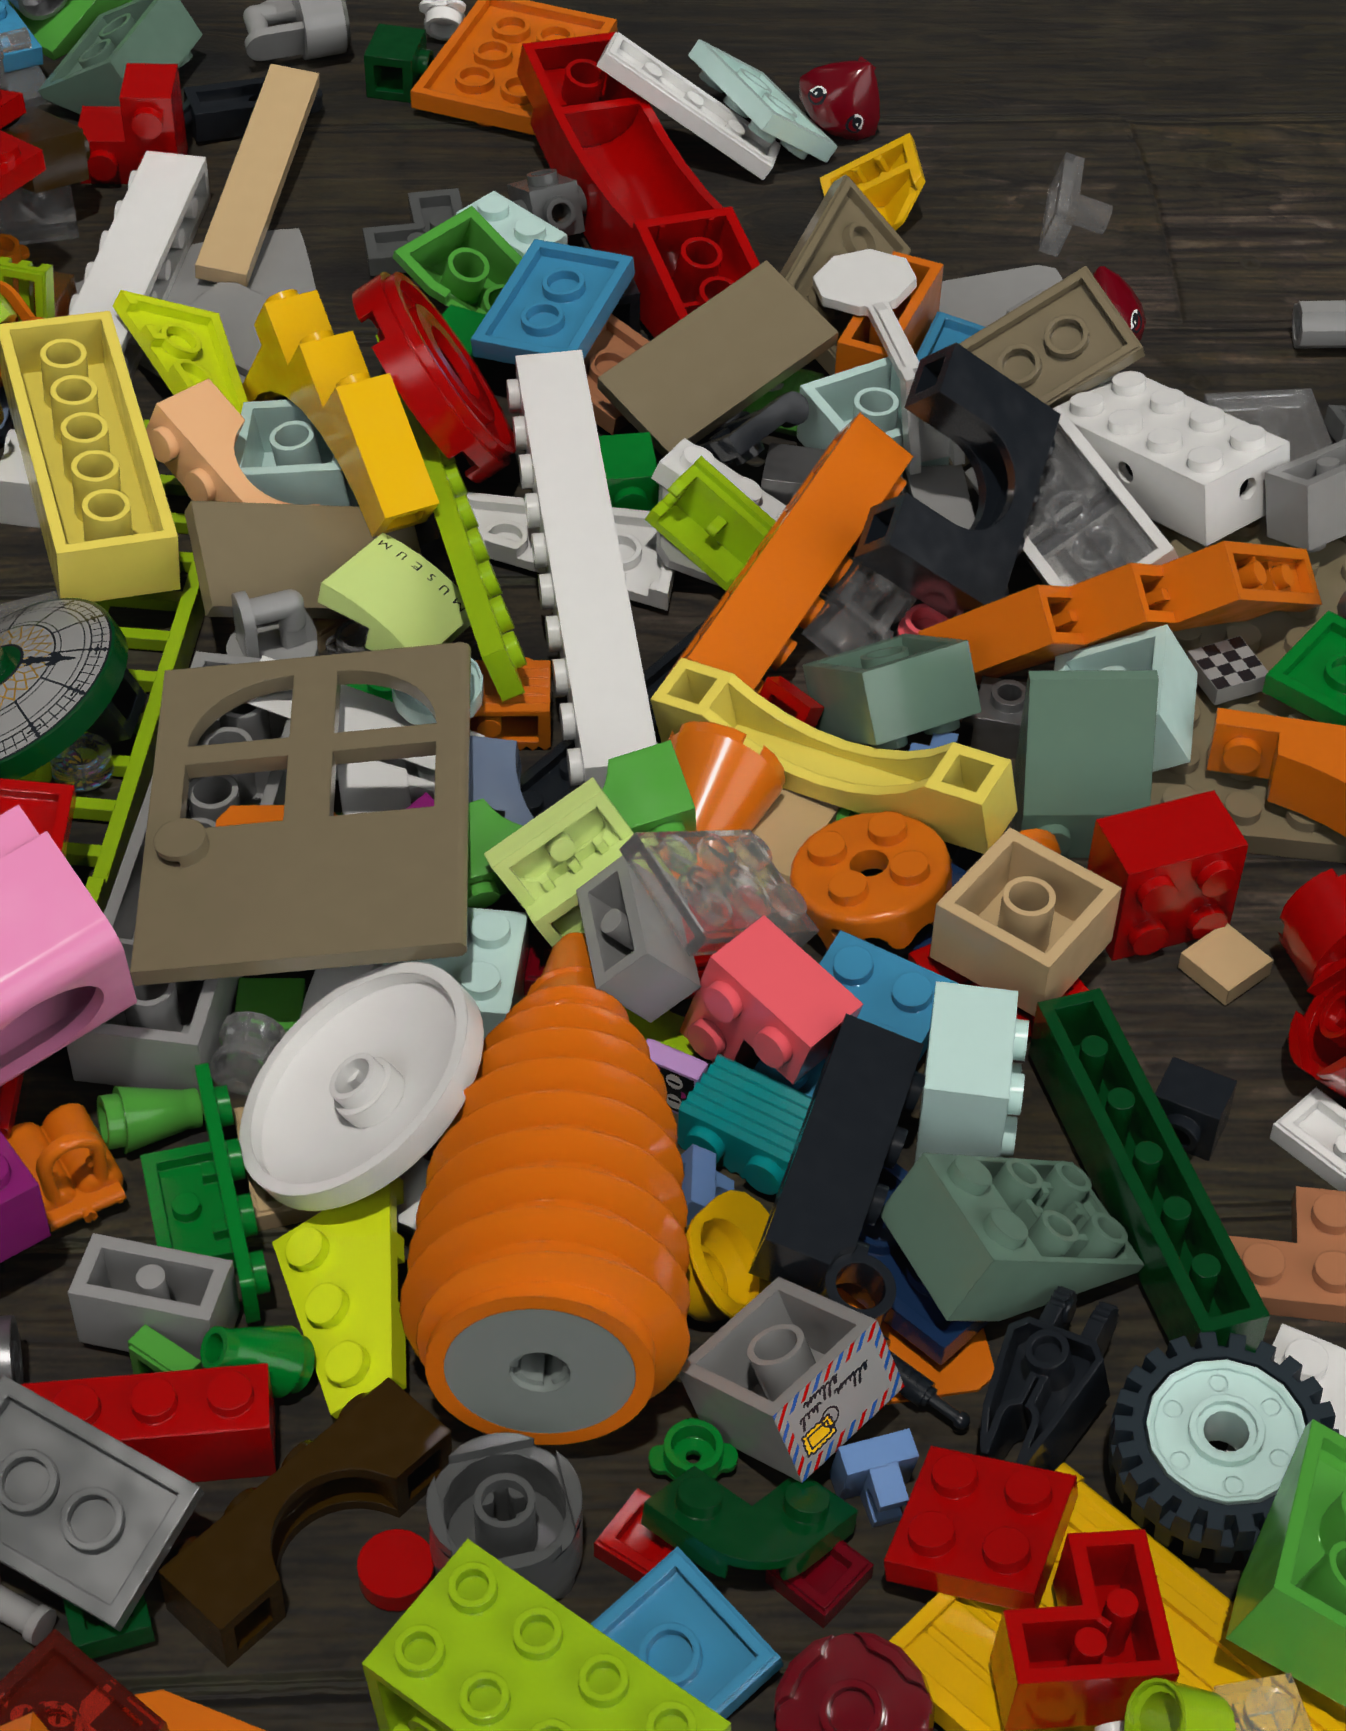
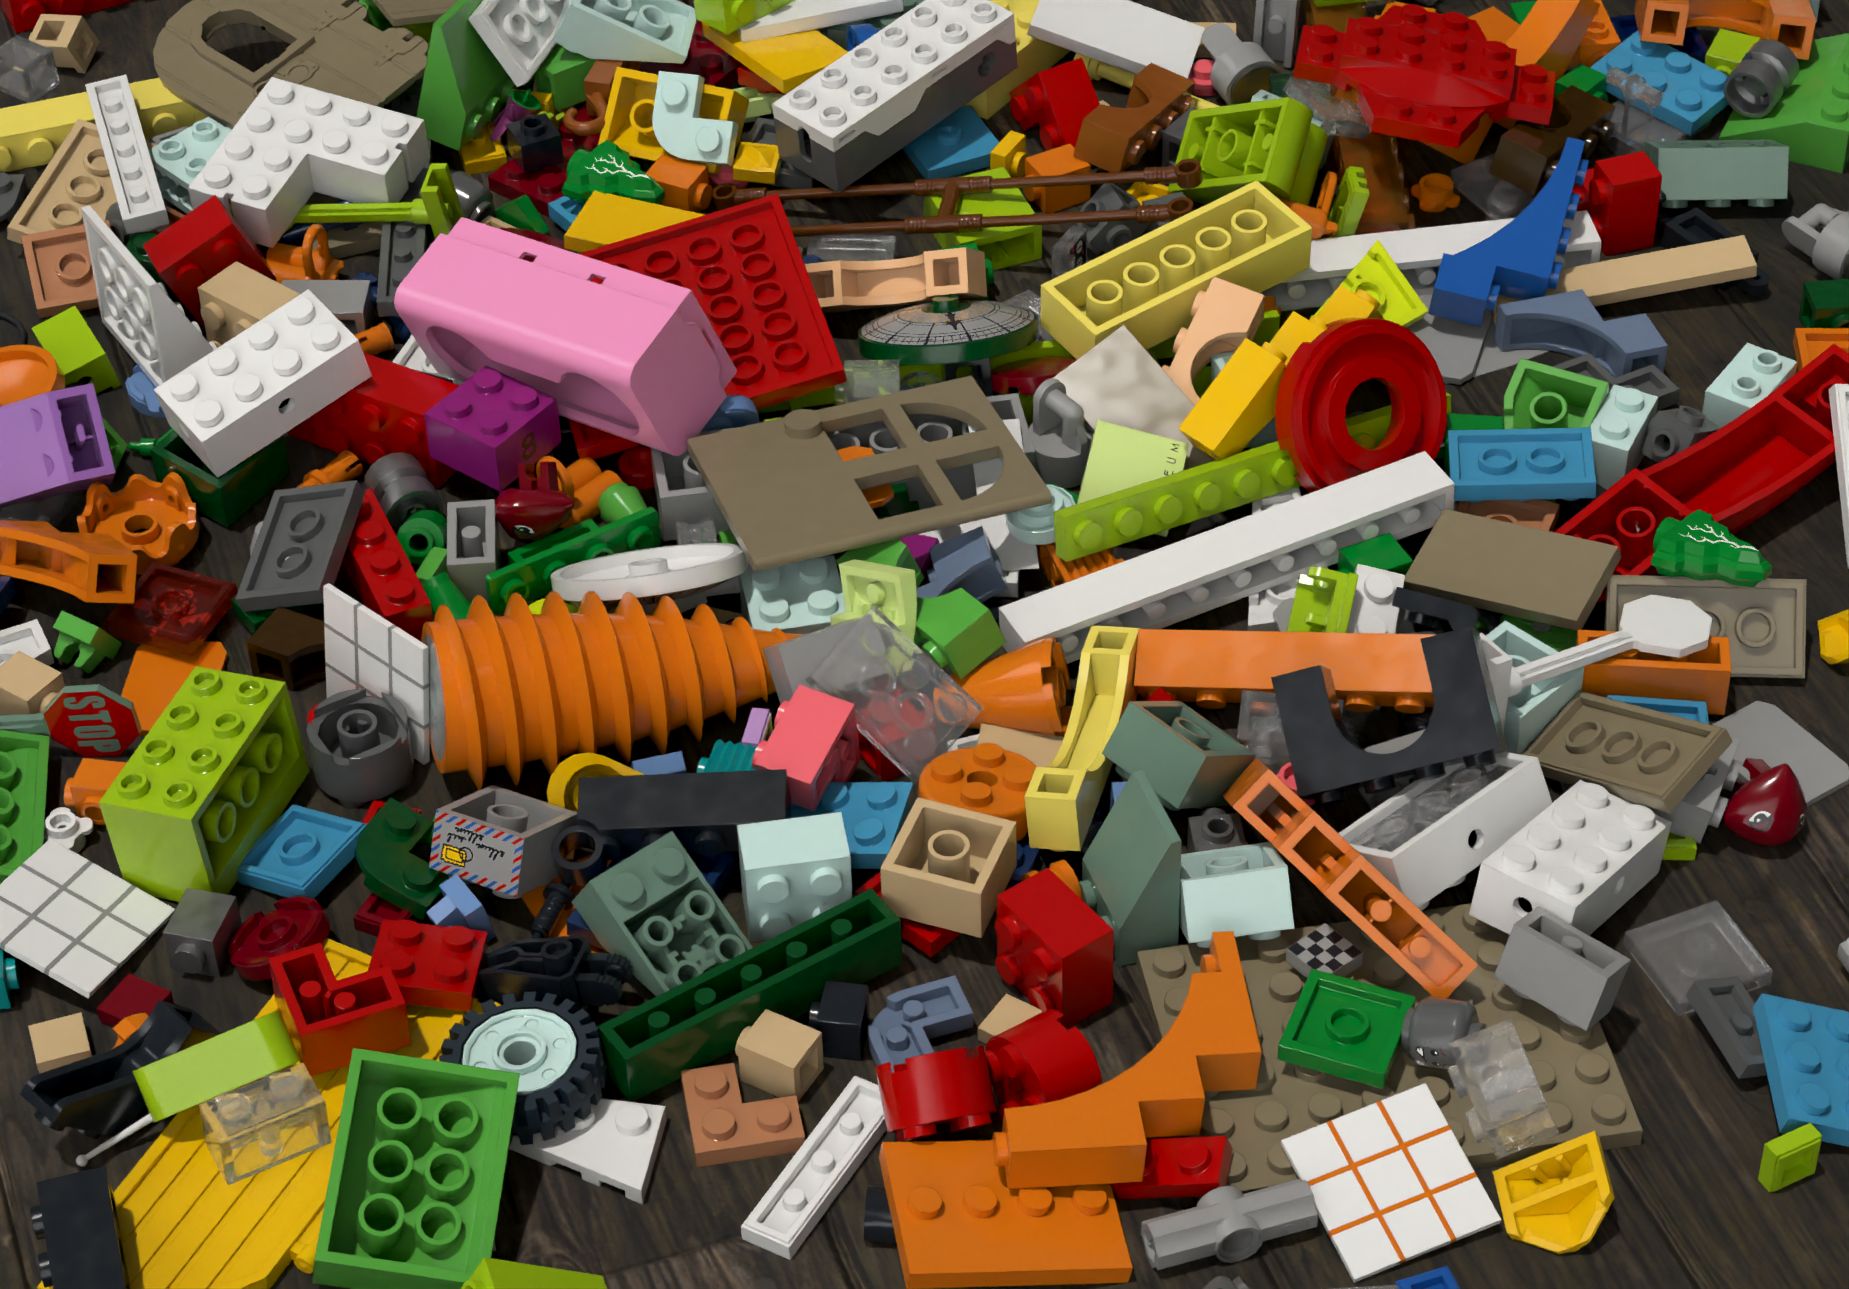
camera: 75 degrees right, 5 degrees down
none -> white piece [323,583,430,765]
none -> green brick [397,510,447,565]
none -> dark red piece [495,461,575,543]
none -> red tile [618,447,654,489]
none -> tan brick [735,1009,824,1101]
none -> clear brick [835,360,900,404]
none -> sand blue plate [868,975,974,1073]
none -> dark red tile [991,357,1076,395]
none -> blue arch [1428,137,1589,327]
none -> sand blue arch [1494,289,1668,378]
none -> green rock [1651,509,1772,587]
none -> light aqua brick [1702,343,1797,427]

